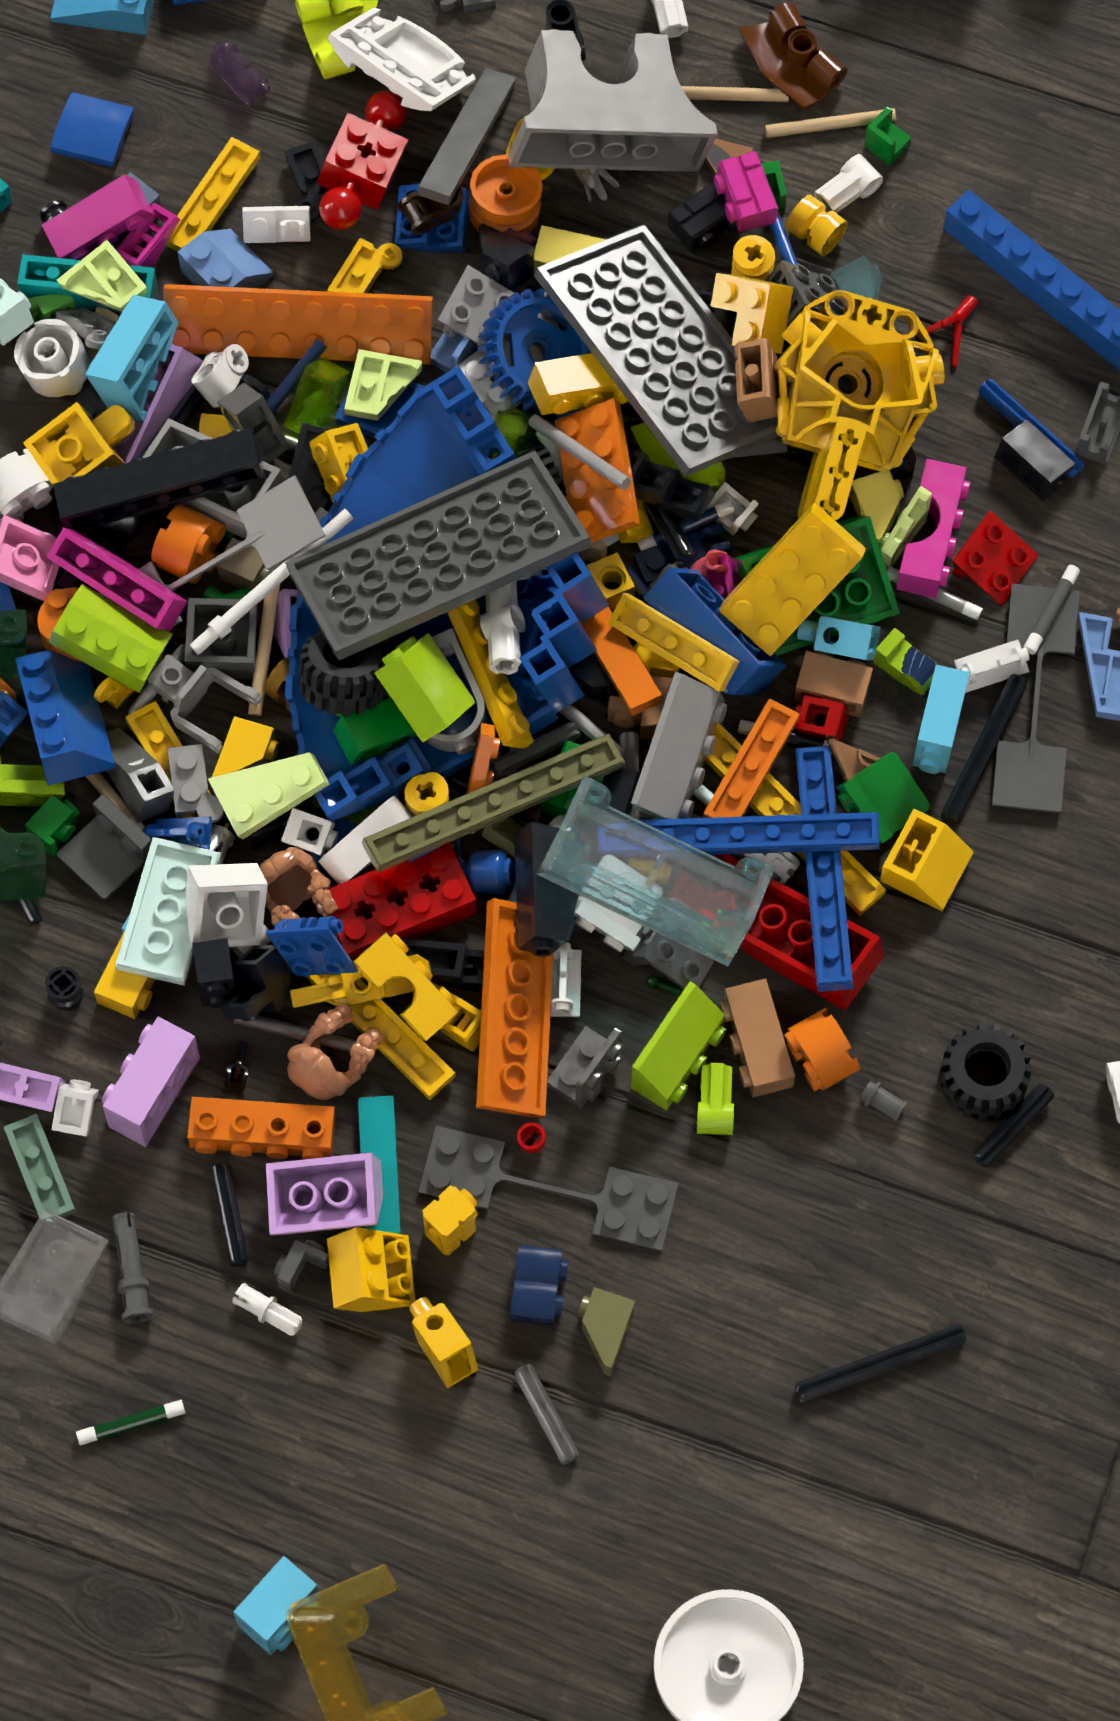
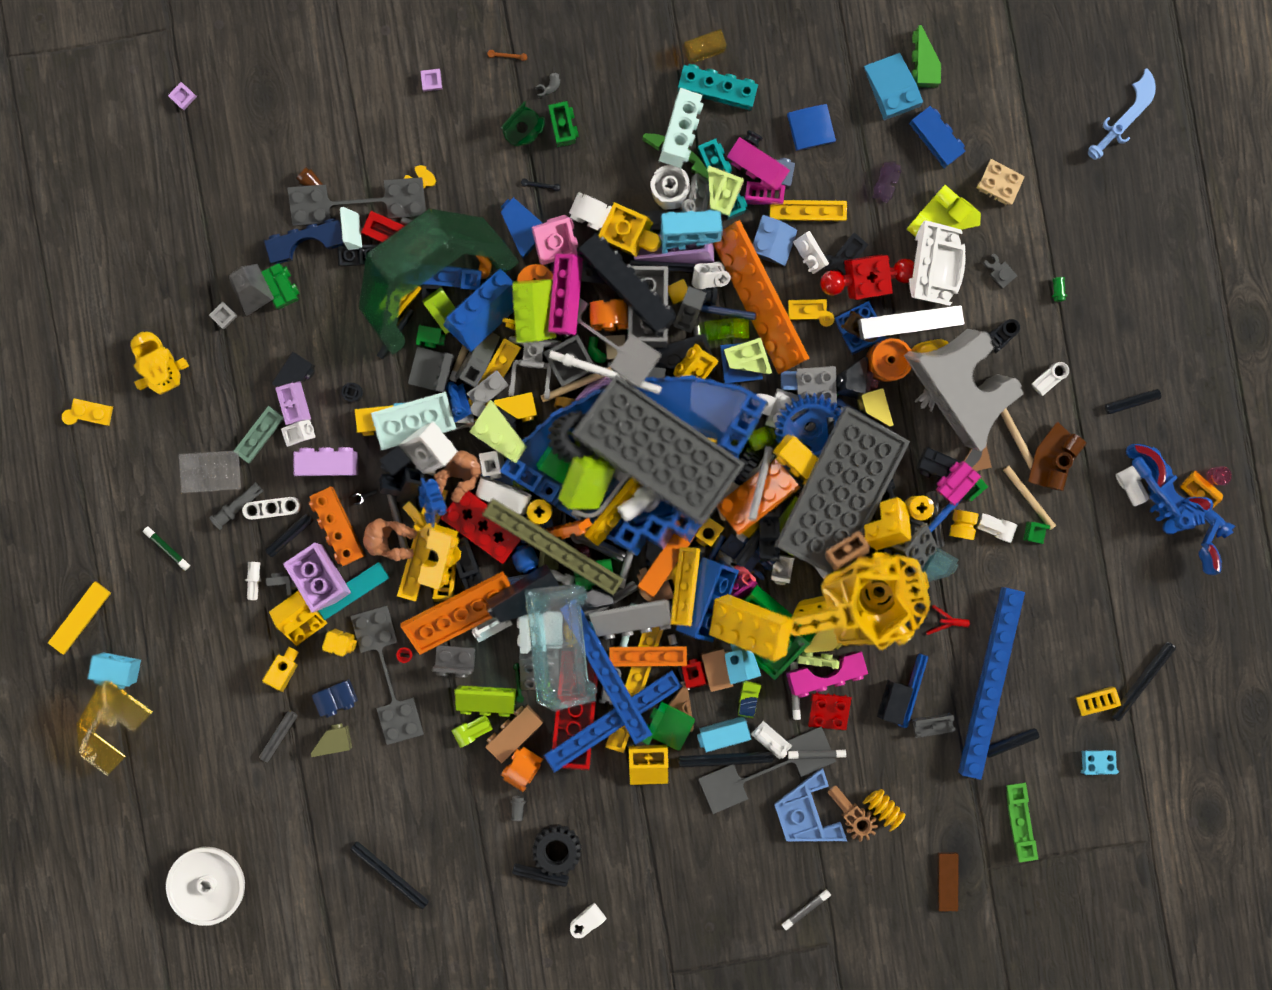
camera: 60 degrees right, 20 degrees up
none -> yellow tile [48,581,111,654]
none -> white beam [242,497,301,519]

